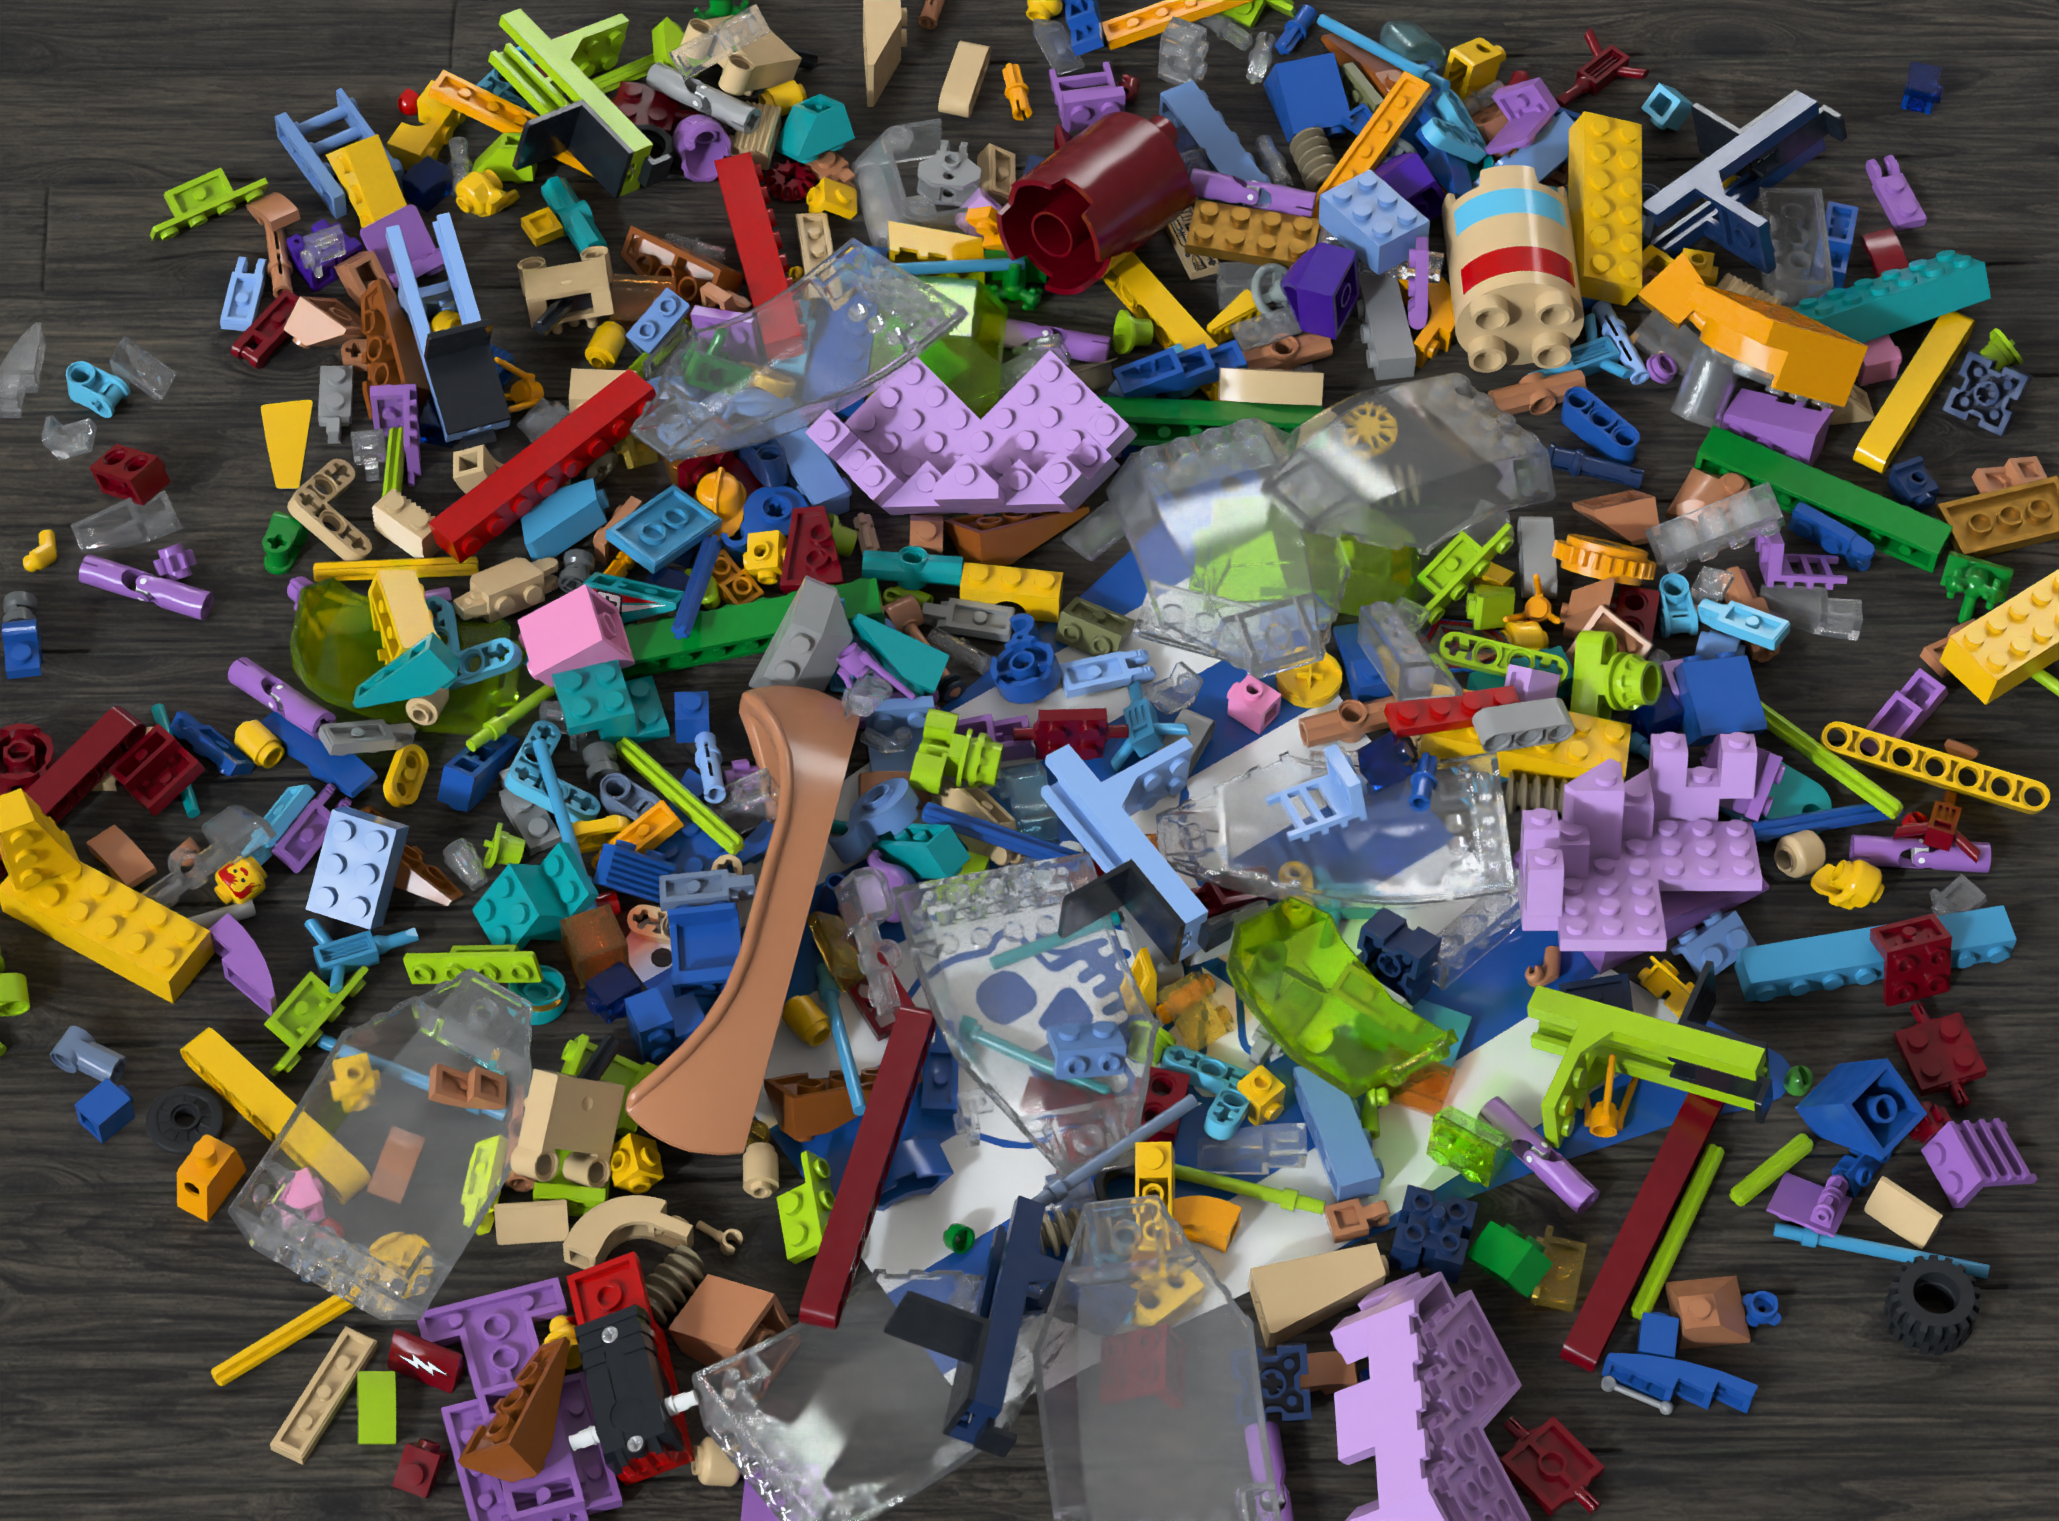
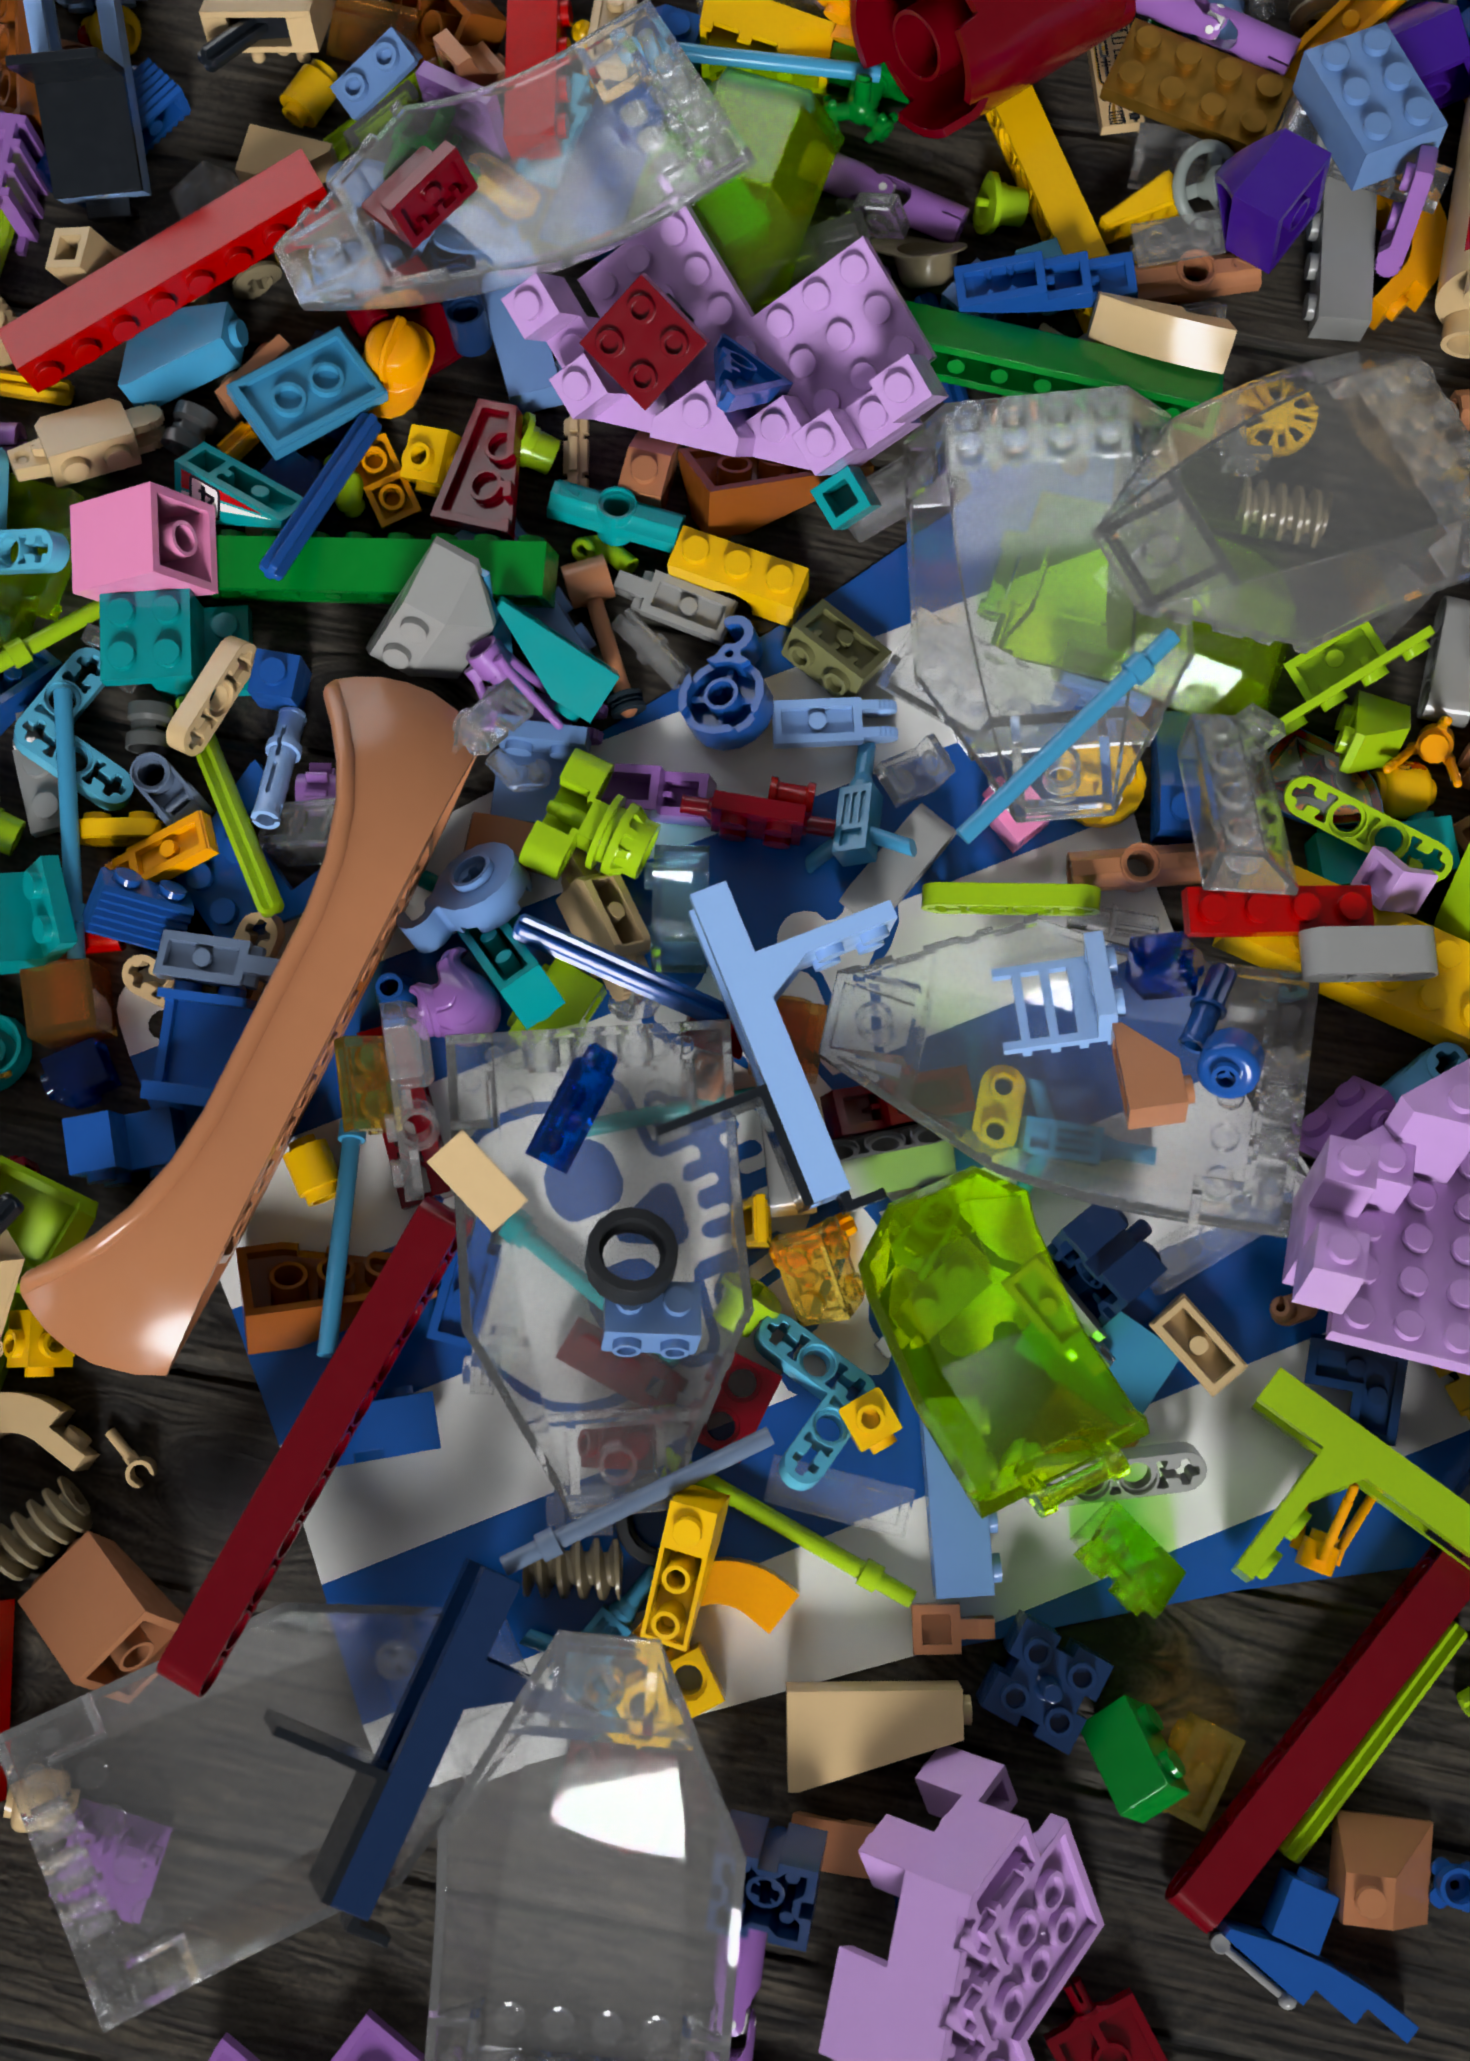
camera: 20 degrees right, 25 degrees up
light orange plant [494,357,544,413] -> none
blue piece [720,485,808,562] -> none
tan brick [743,1142,779,1198] -> none
clear yellow hinge [746,1120,771,1147] -> none
lime bracket [777,1150,835,1264] -> none
green hinge [943,1223,975,1254] -> none
yellow slope [1471,562,1515,587] -> none
medium lavender piece [1477,1096,1600,1215] -> none
dark tan piece [1505,771,1568,818] -> none
none -> tan beam [166,636,257,756]
none -> dark red bracket [361,140,479,249]
none -> tan slope [427,1129,529,1233]
none -> clear blue hinge [525,1043,618,1175]
none -> dark red plate [579,272,711,410]
none -> black tyre [584,1207,679,1306]
none -> blue wing [714,334,793,413]
none -> teal brick [810,465,882,530]
none -> lime beam [921,882,1101,916]
none -> dark azure bar [955,627,1180,844]
none -> light grey beam [1017,1442,1207,1509]
none -> nougat slope [1110,1022,1195,1130]
none -> tan slope [1148,1293,1249,1397]
none -> blue head [1196,1027,1265,1099]

